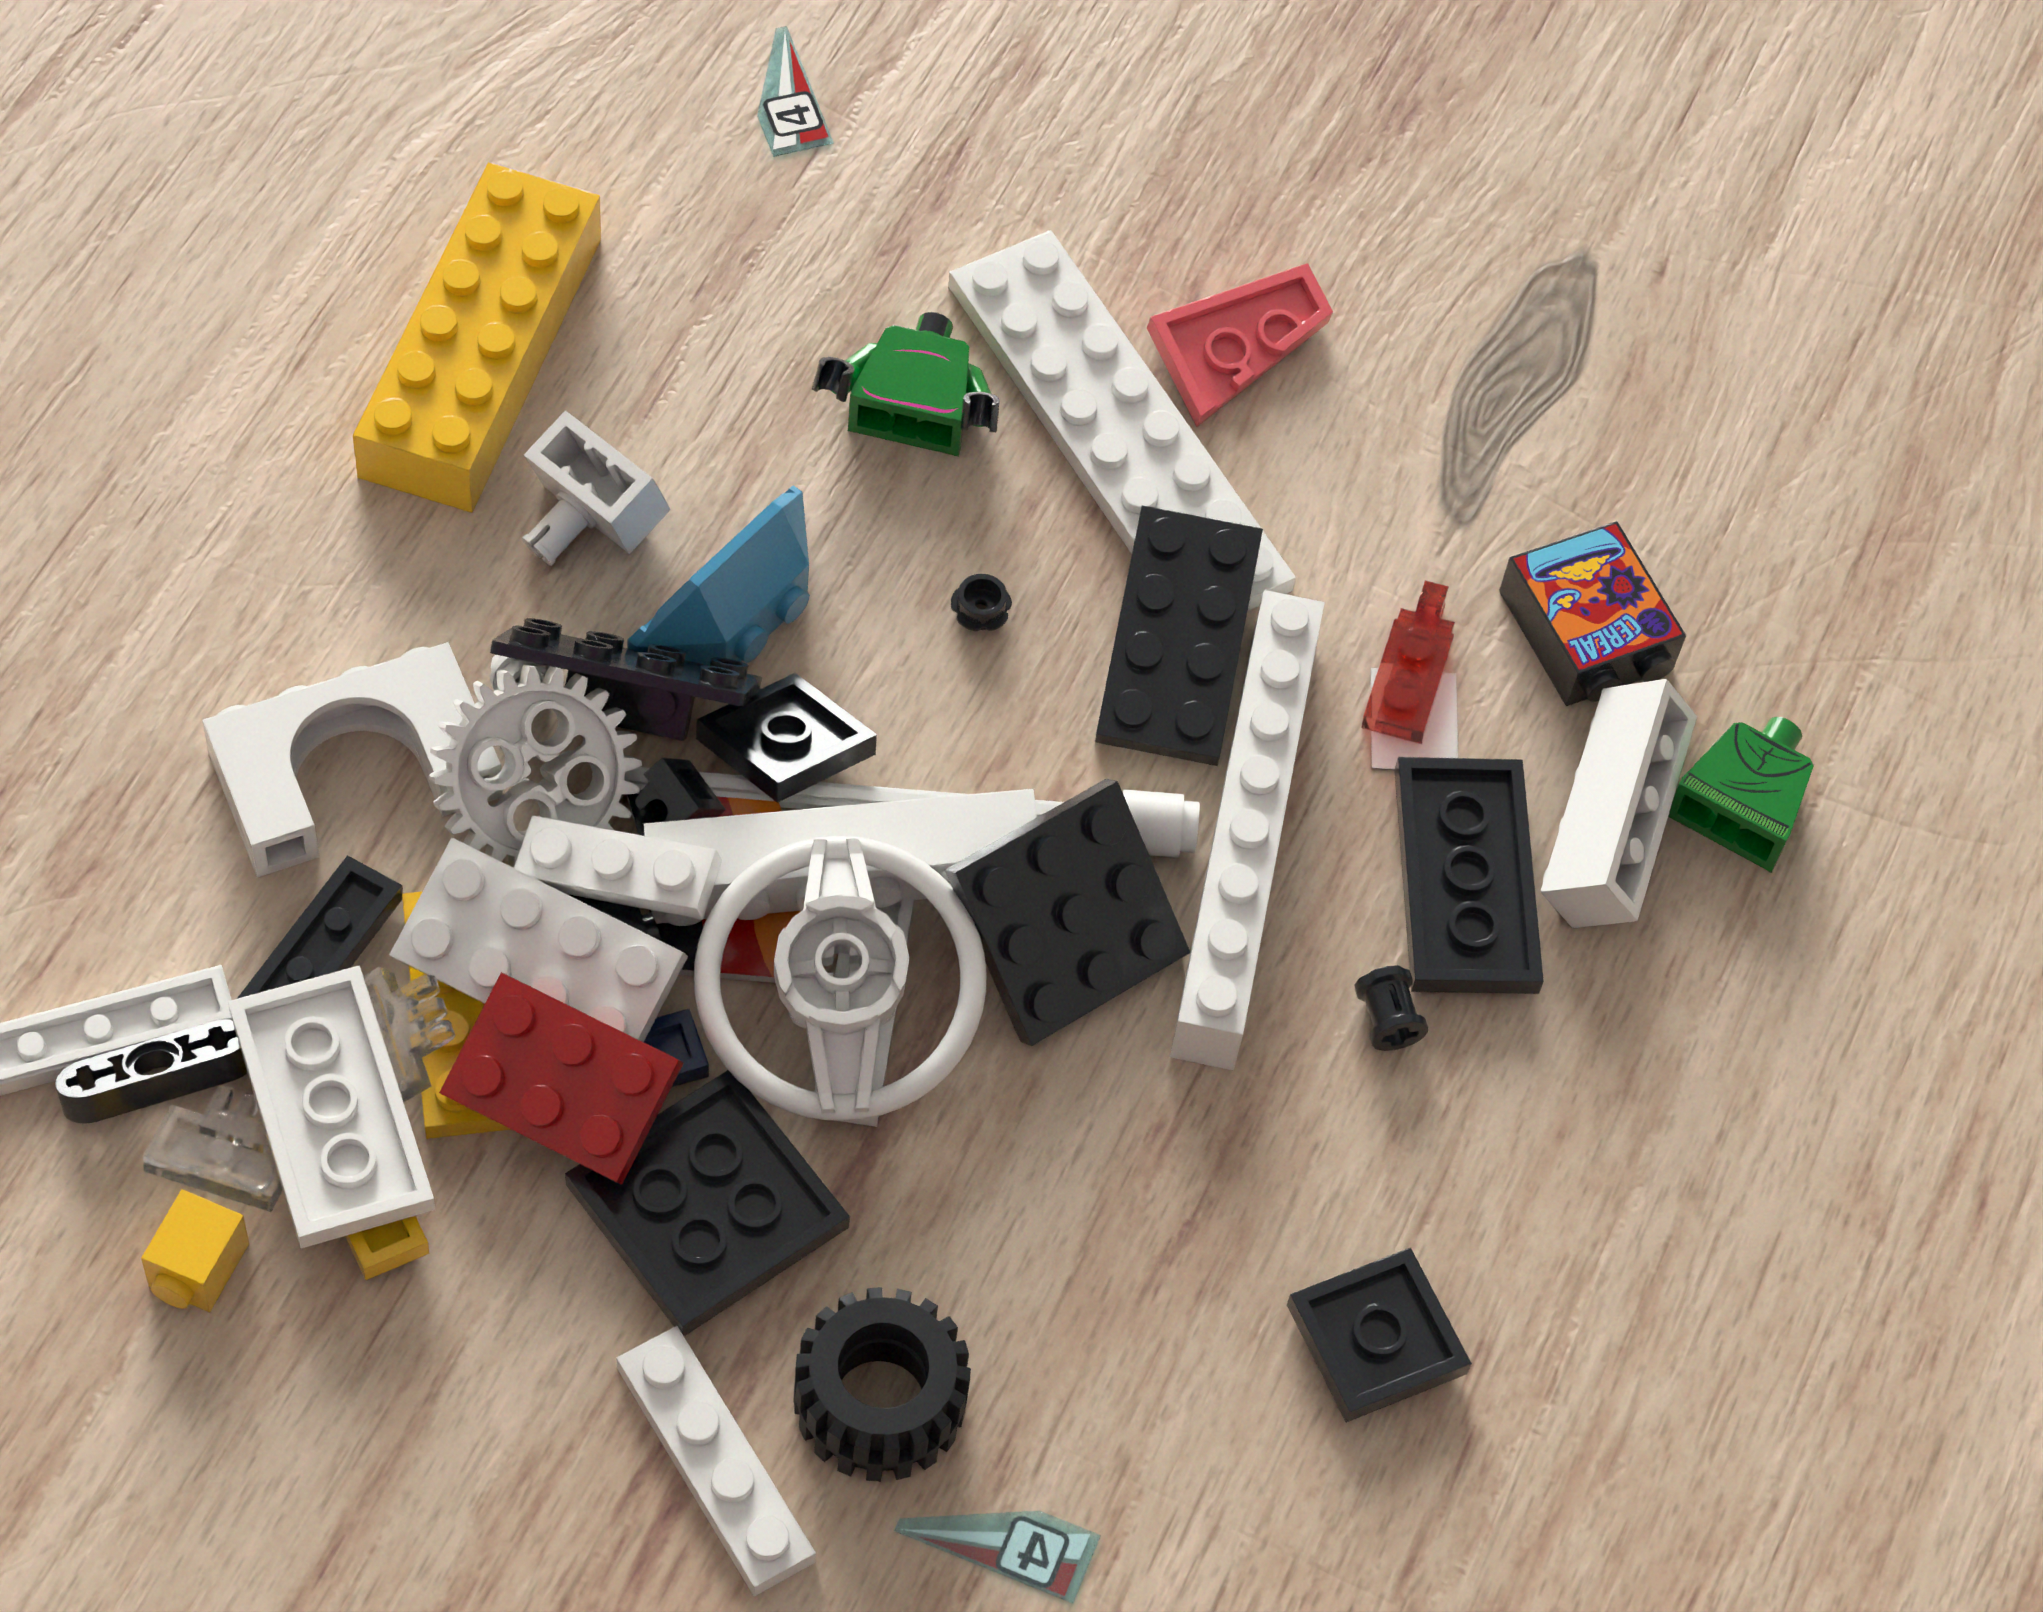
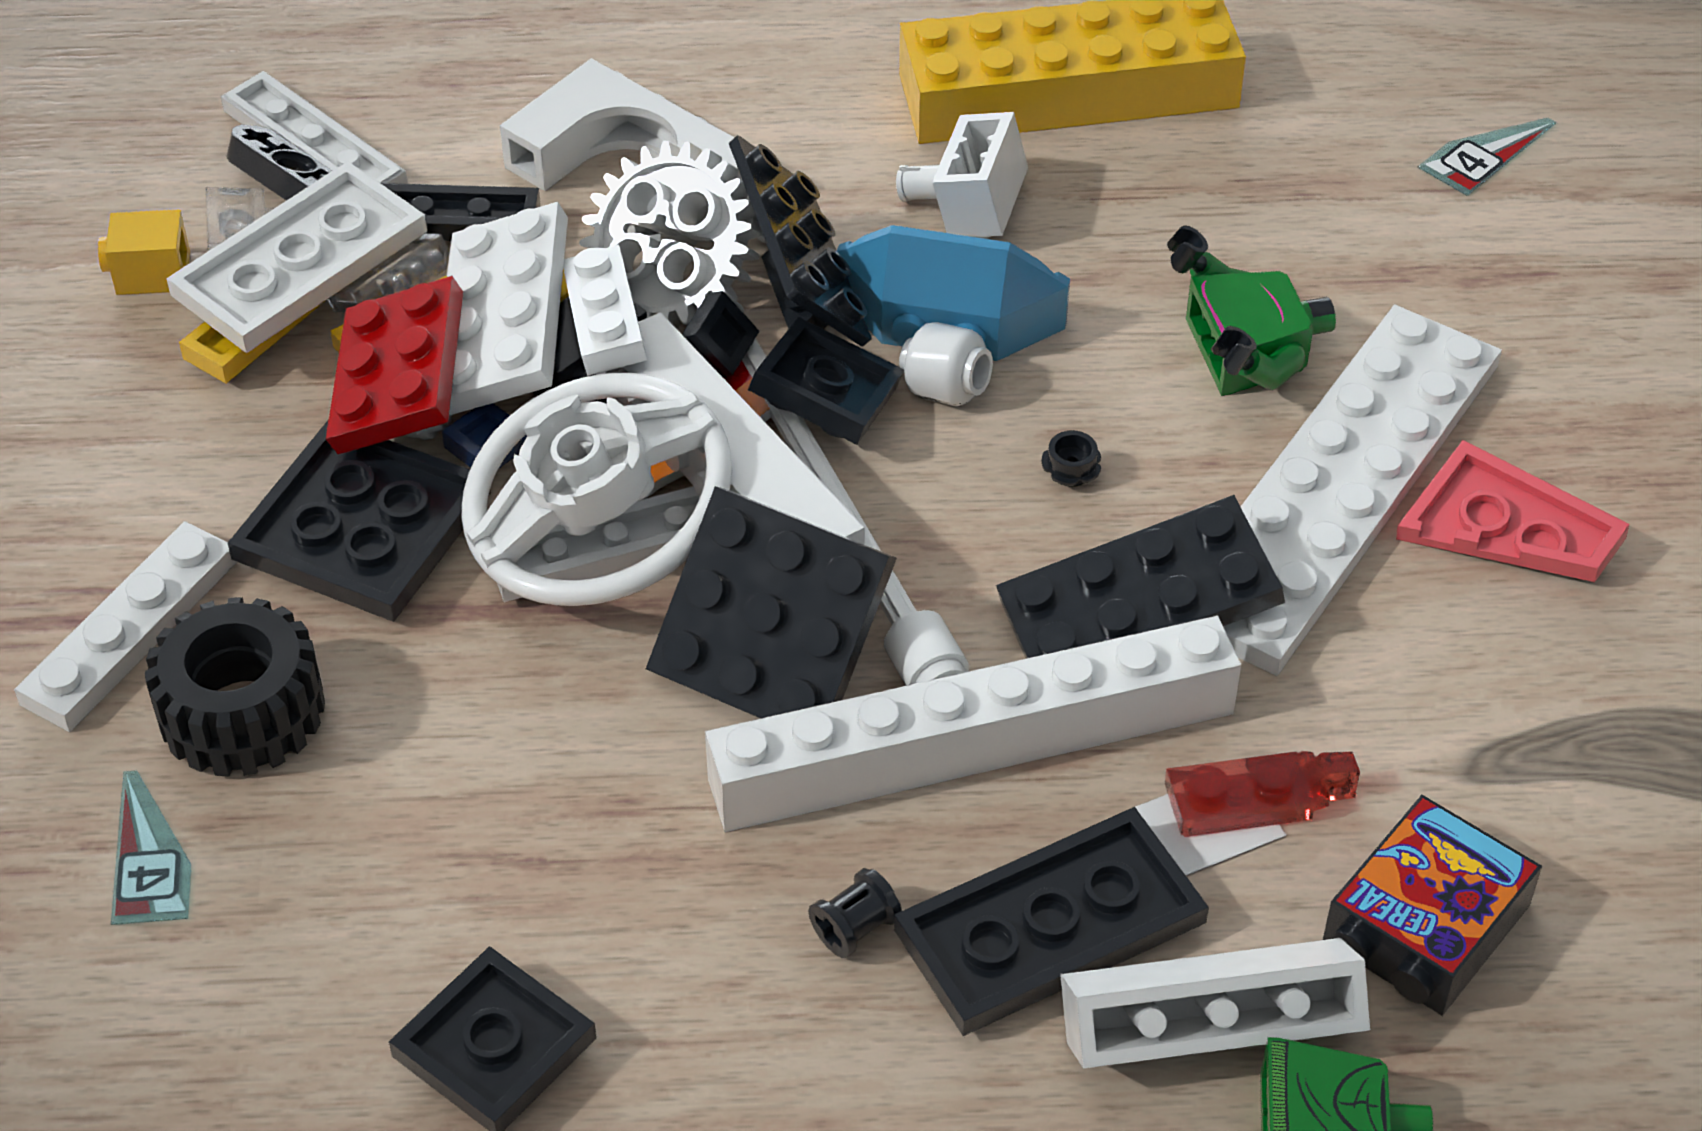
camera: 70 degrees right, 10 degrees down
none -> white head [899,322,993,406]

